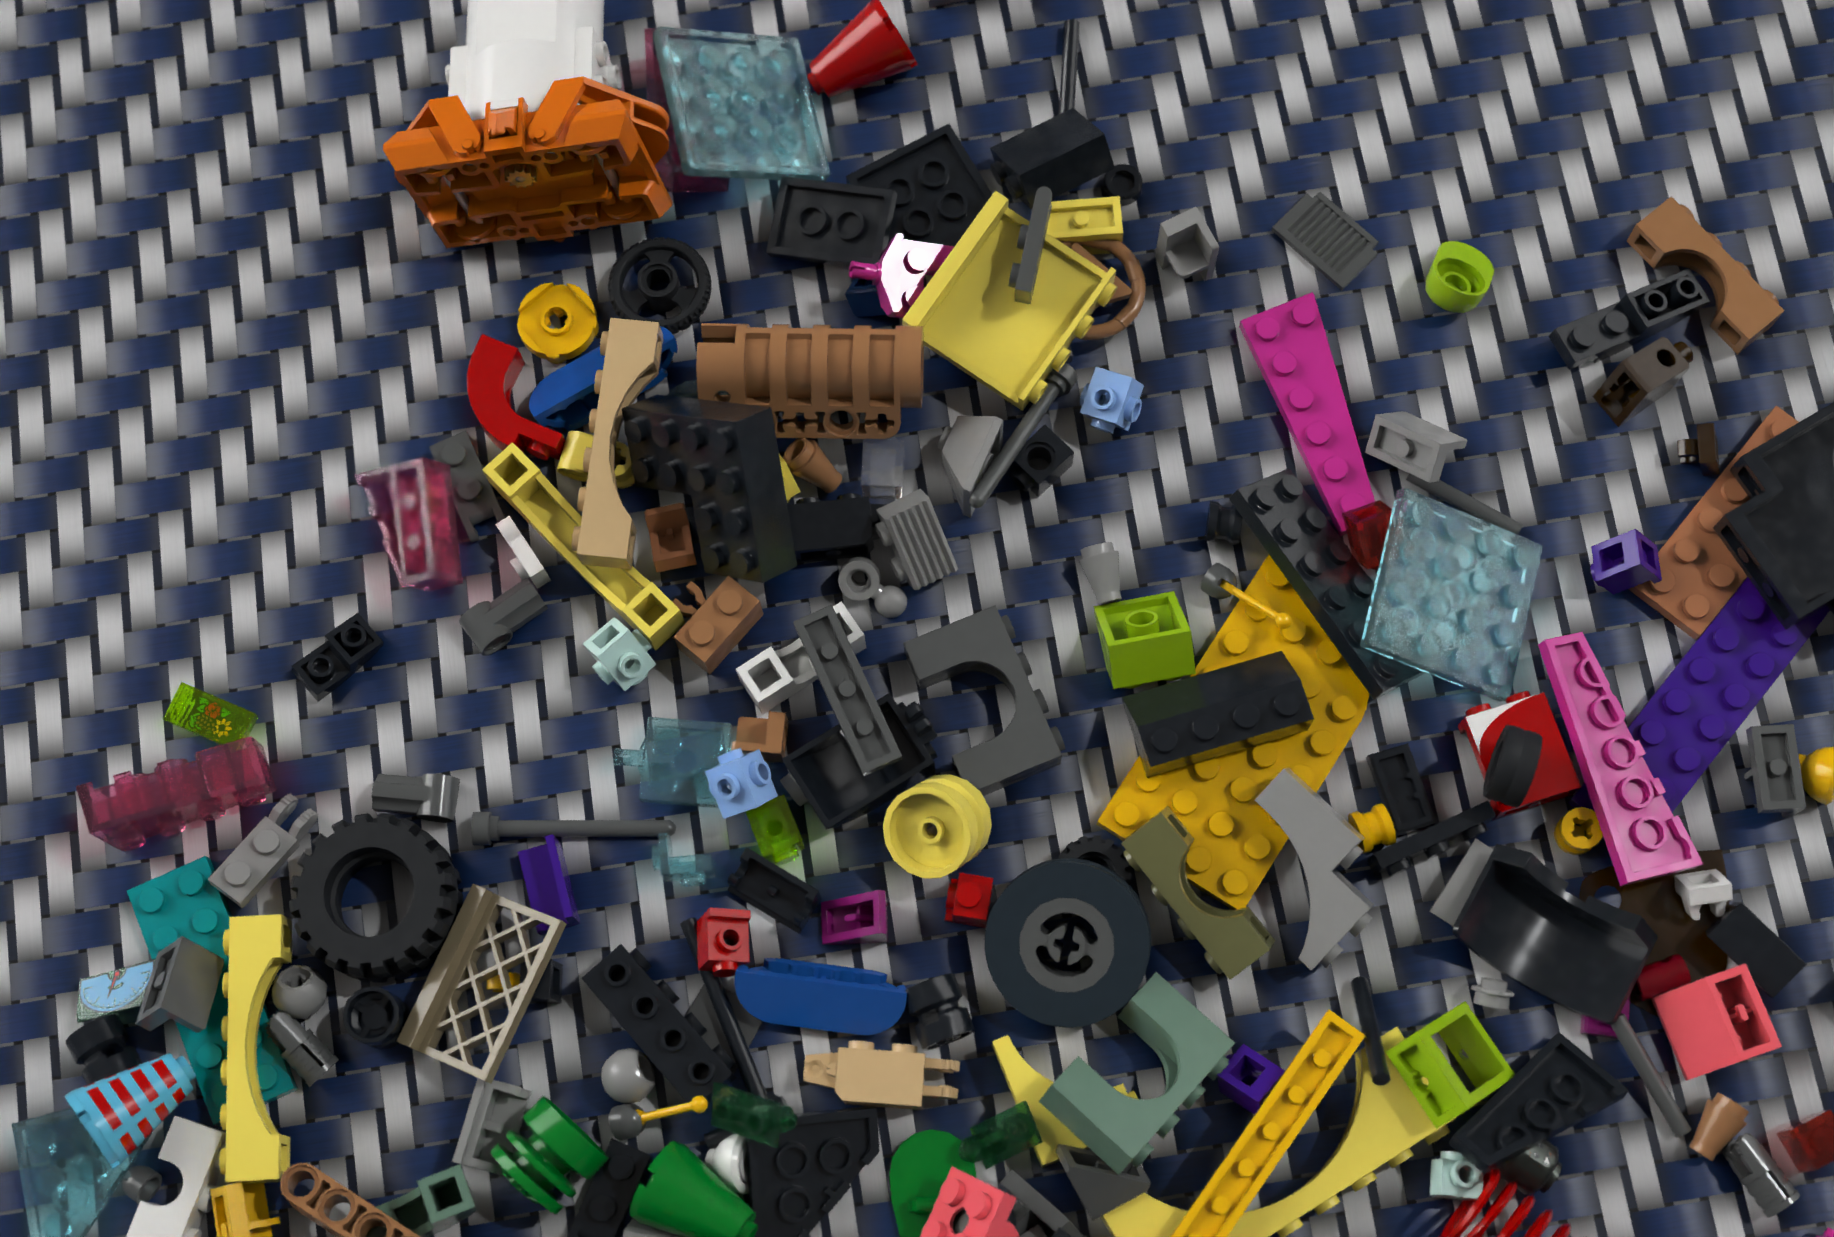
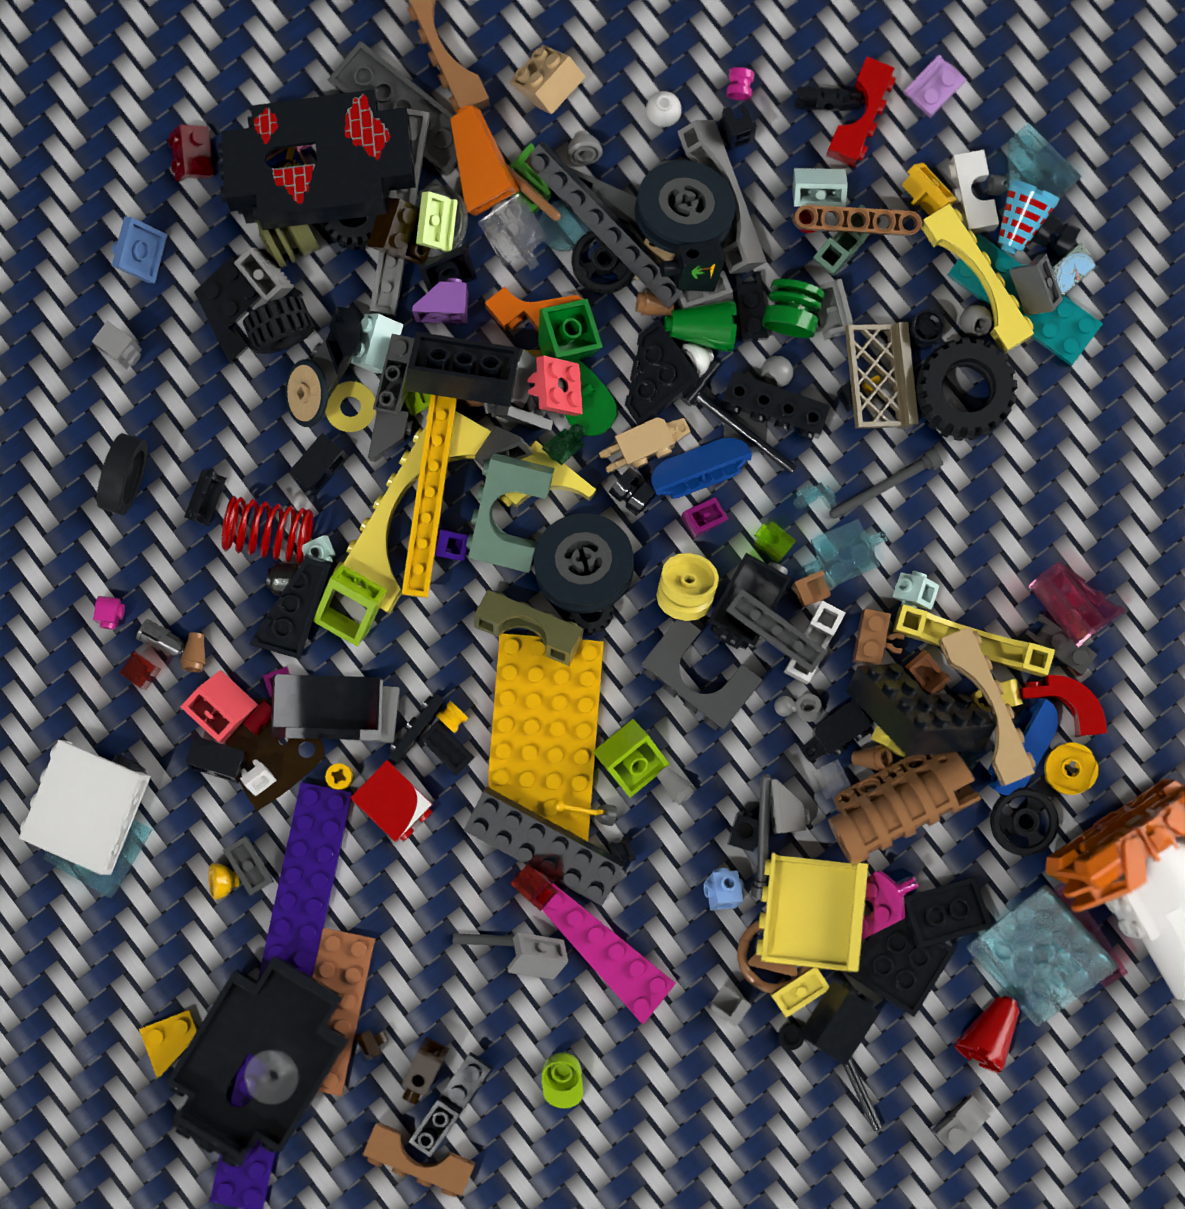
camera: 145 degrees right, 10 degrees up
clear pink wedge [76,736,277,851] -> none
clear neon green tile [163,682,259,753] -> none
light grey hinge [208,793,319,908] -> none
dark grey hinge [265,1011,339,1087] -> none
black slope [292,613,384,702] -> none
dark grey piece [371,774,460,823] -> none
dark grey piece [459,578,548,656] -> none
white plate [496,516,551,589] -> none
dark purple panel [518,834,581,935] -> none
hinge [609,1096,708,1141] -> none
red brick [697,907,751,977] -> none
light blue brick [705,748,778,819] -> none
clear green hinge [711,1082,798,1148] -> none
black hinge [728,847,822,934] -> none
light grey brick [875,489,958,590] -> none
red brick [944,872,993,928] -> none
dark grey hinge [1009,187,1052,305] -> none
black slope [1122,651,1314,778] -> none
light grey arch [1255,768,1374,971] -> none
dark grey window [1272,192,1379,291] -> none
black bar [1351,976,1390,1086] -> none
clear light blue plate [1360,488,1543,702] -> none
light grey plate [1471,977,1514,1009] -> none
black tyre [1483,725,1542,807] -> none
dark pink wing [1538,632,1703,886] -> none
dark purple brick [1590,529,1662,595] -> none
dark grey bar [1610,1013,1691,1137] -> none

